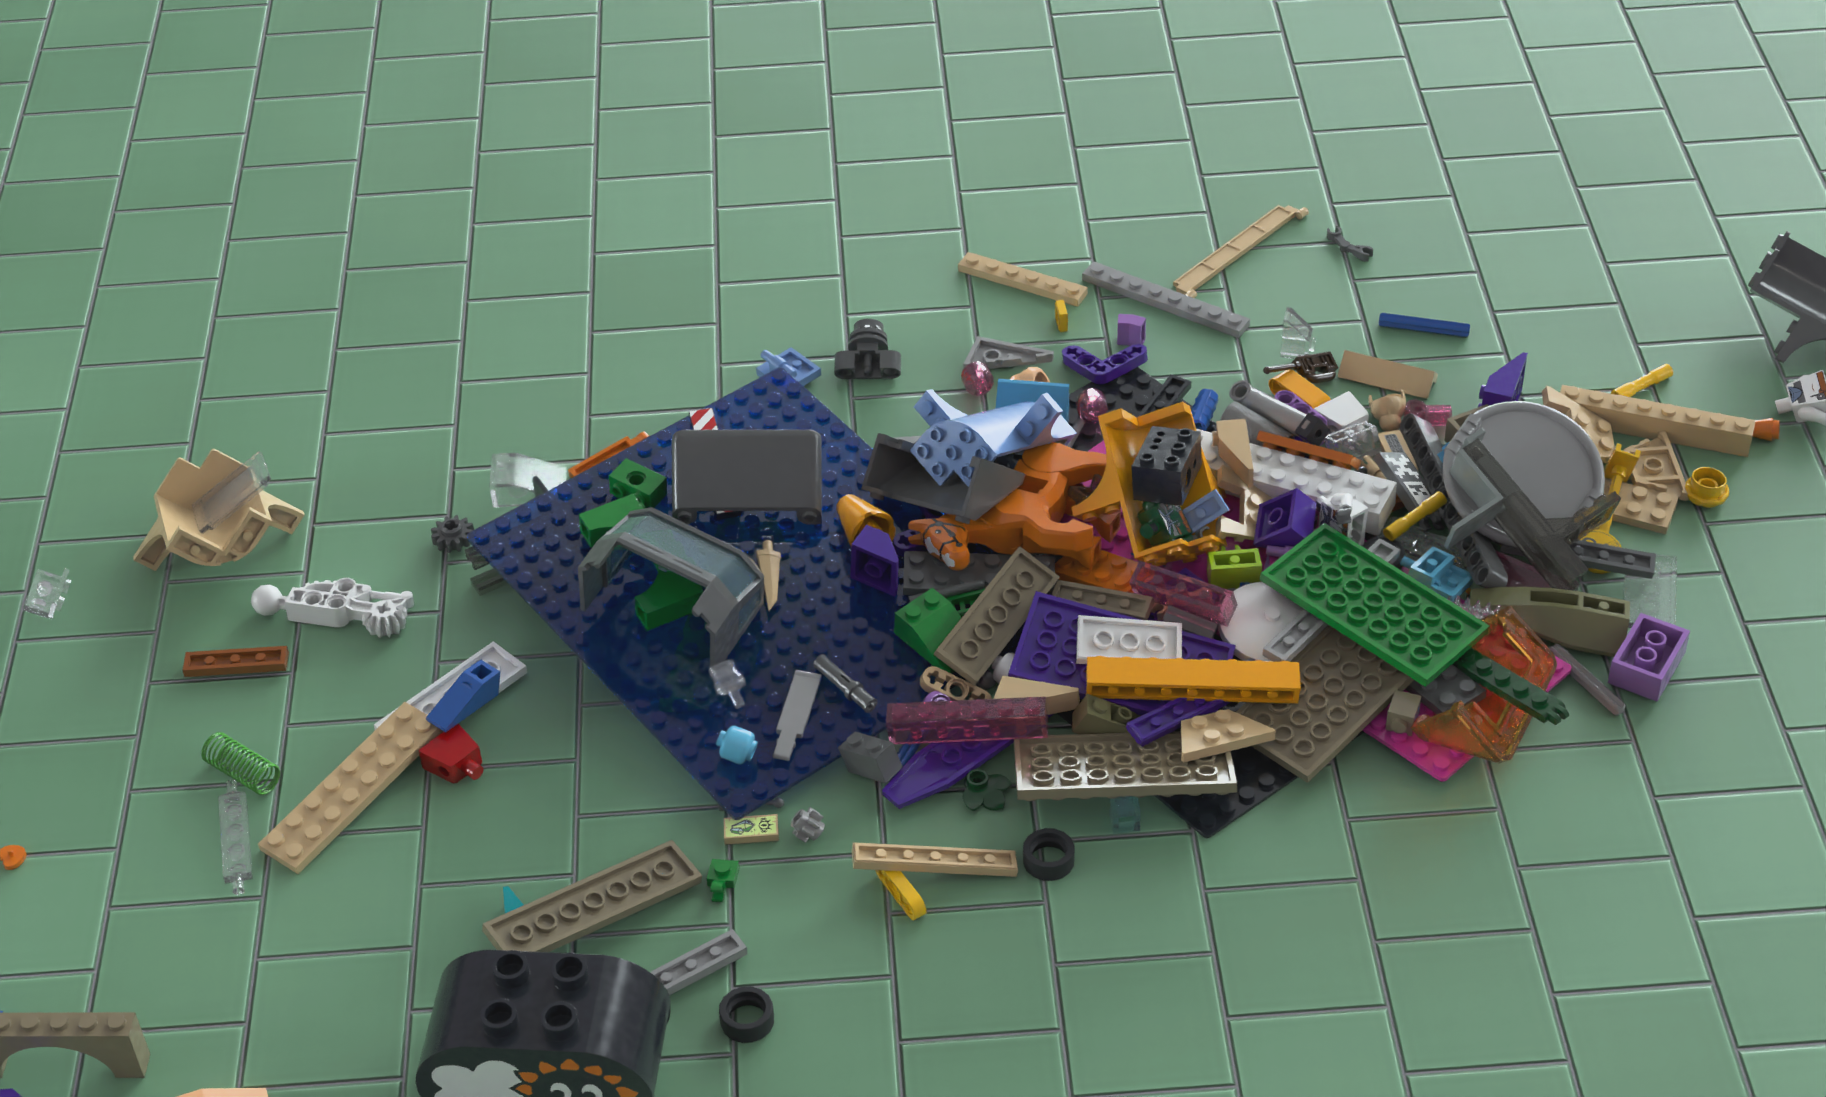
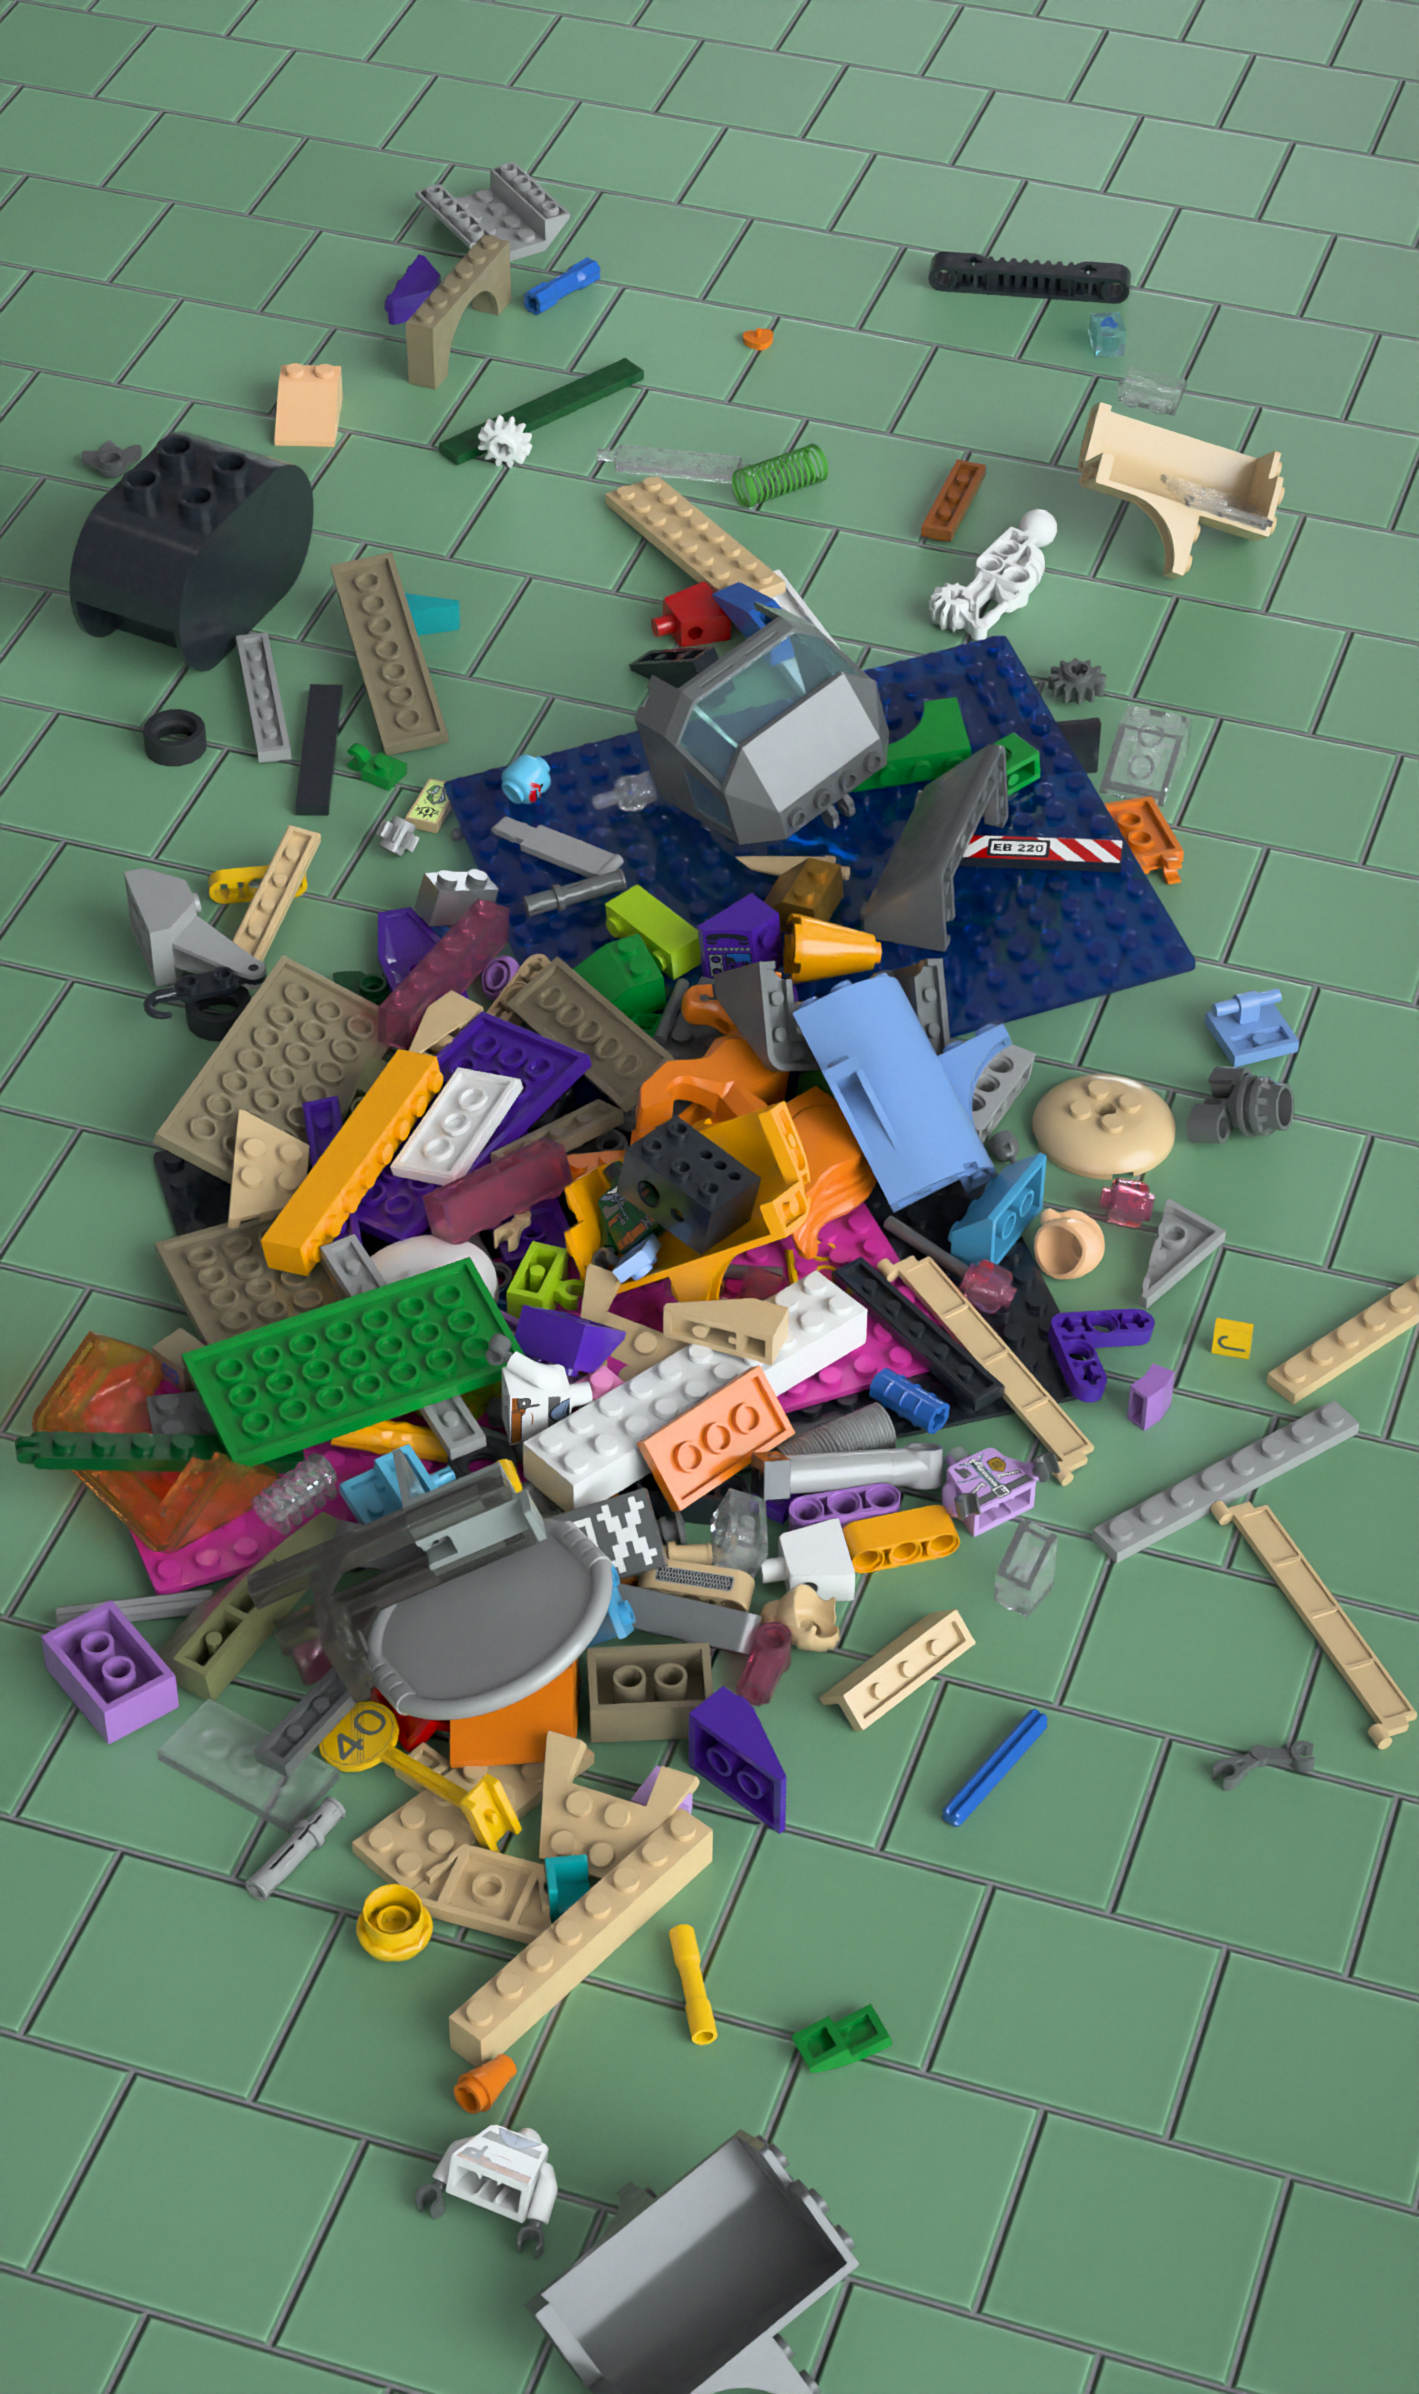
camera: 110 degrees right, 0 degrees up
dark brown piece [1263,351,1339,383] -> none
none -> light grey slope [124,868,267,1020]
none -> light grey pin [245,1796,346,1902]
none -> black tile [295,684,343,816]
none -> dark green tile [439,358,644,465]
none -> white gear [478,415,532,468]
none -> teal panel [545,1854,590,1923]
none -> lime brick [605,884,701,980]
none -> black slope [629,646,719,699]
none -> pearl gold slope [764,857,843,934]
none -> green slope [791,2004,893,2073]
none -> tan piece [877,1256,1094,1486]
none -> torso [941,1447,1061,1537]
none -> tan brick [1032,1074,1176,1180]

